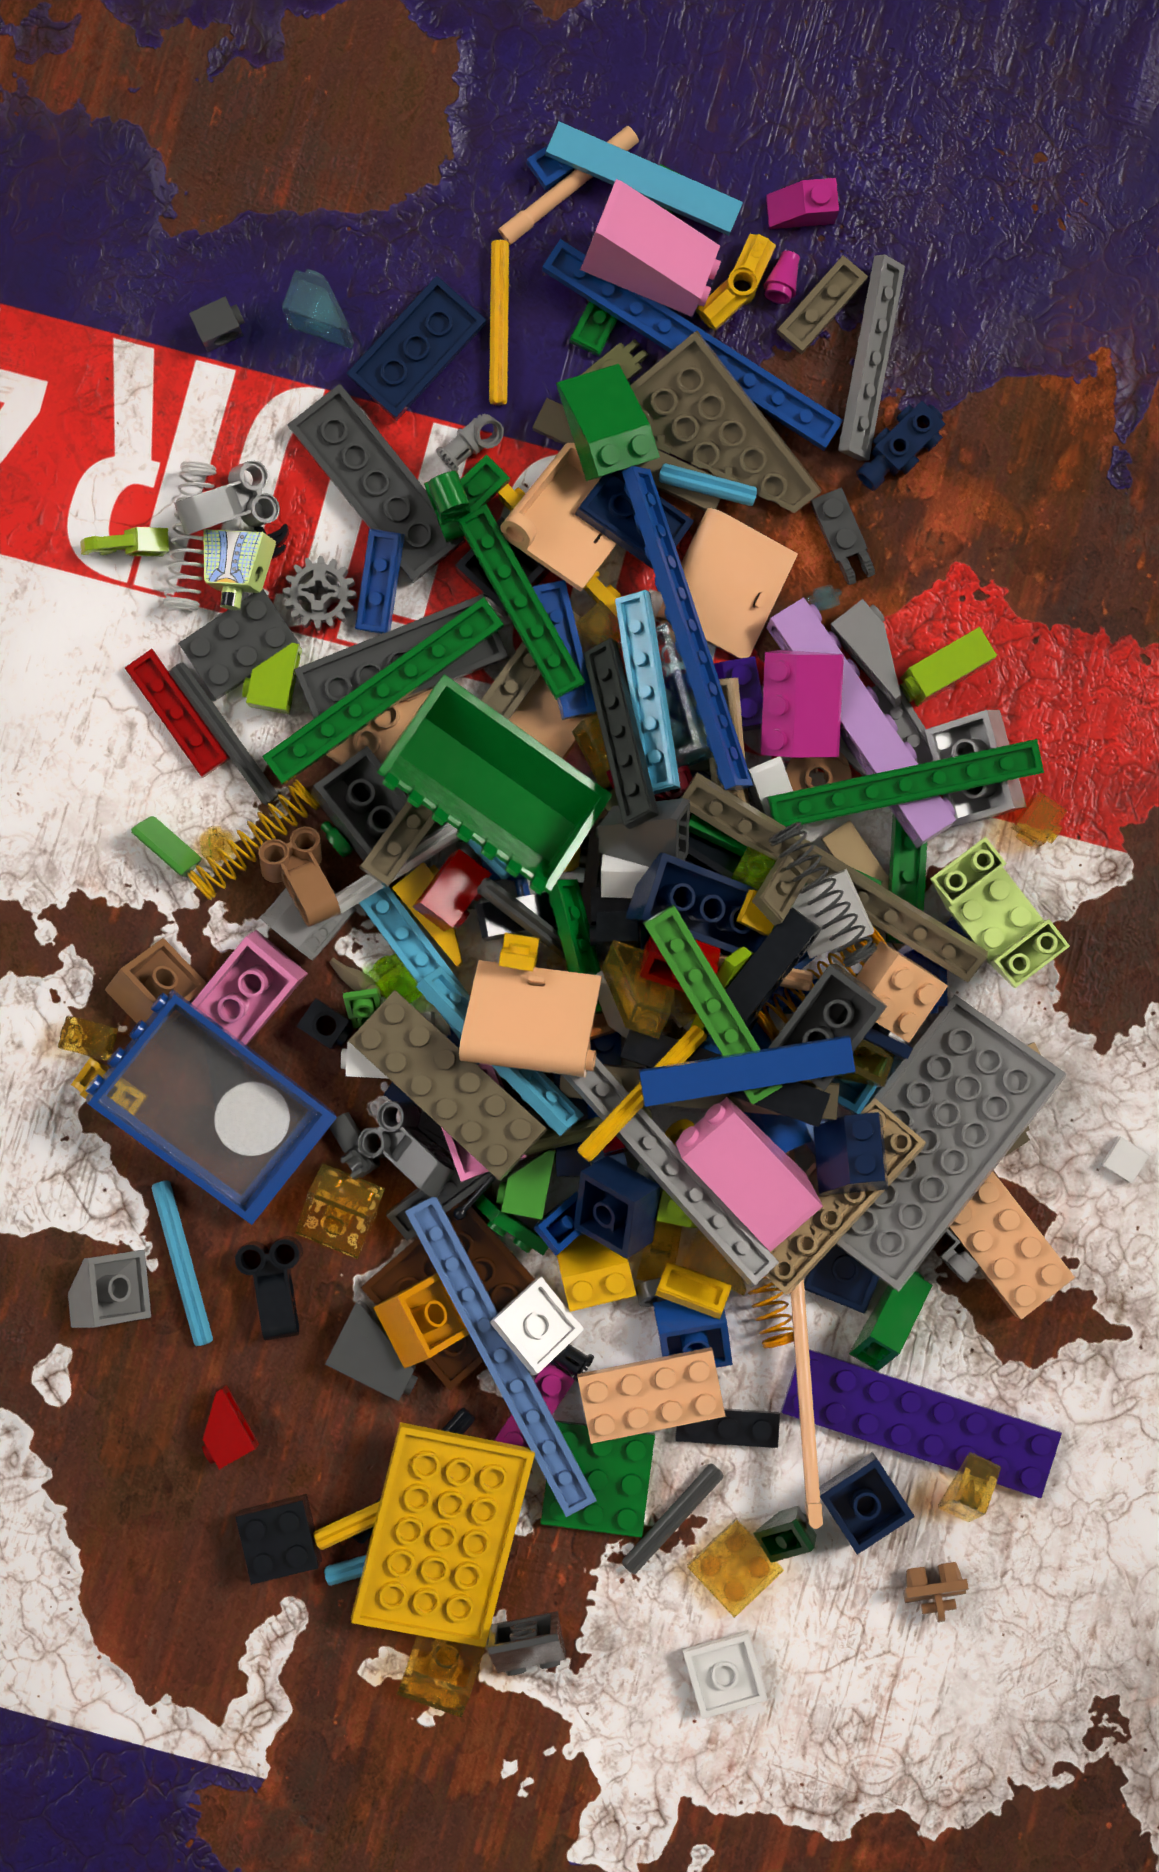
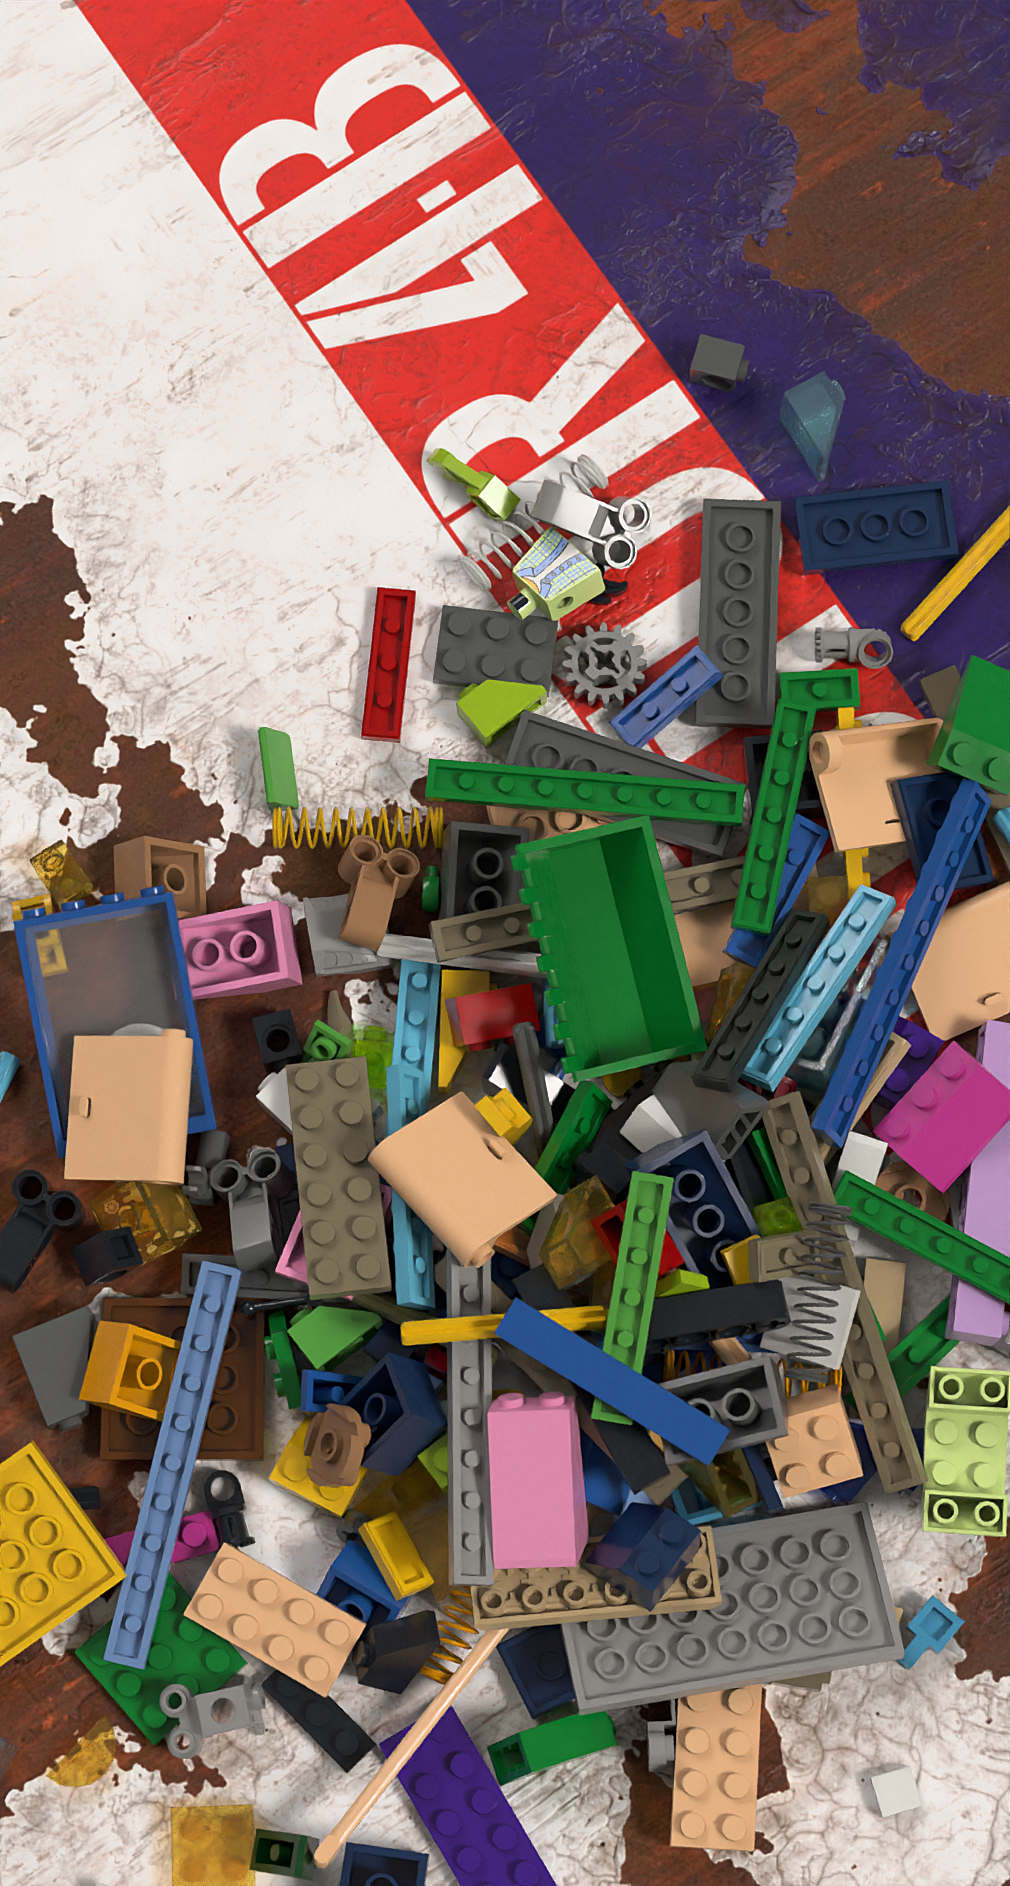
camera: 45 degrees right, 10 degrees down
dark grey axle [170,662,278,805] -> none
clear yellow piece [199,826,233,861] -> none
green piece [424,471,472,543] -> none
white plate [490,1276,584,1375] -> none
dark grey axle [622,1463,724,1574] -> none
none -> clear yellow plate [47,1716,117,1788]
none -> light nougat door [64,1029,193,1185]
none -> black brick [72,1226,144,1287]
none -> light grey piece [159,1677,266,1759]
none -> medium nougat plate [304,1404,371,1488]
none -> black slope [352,1610,441,1695]
none -> dark azure plate [897,1595,965,1670]

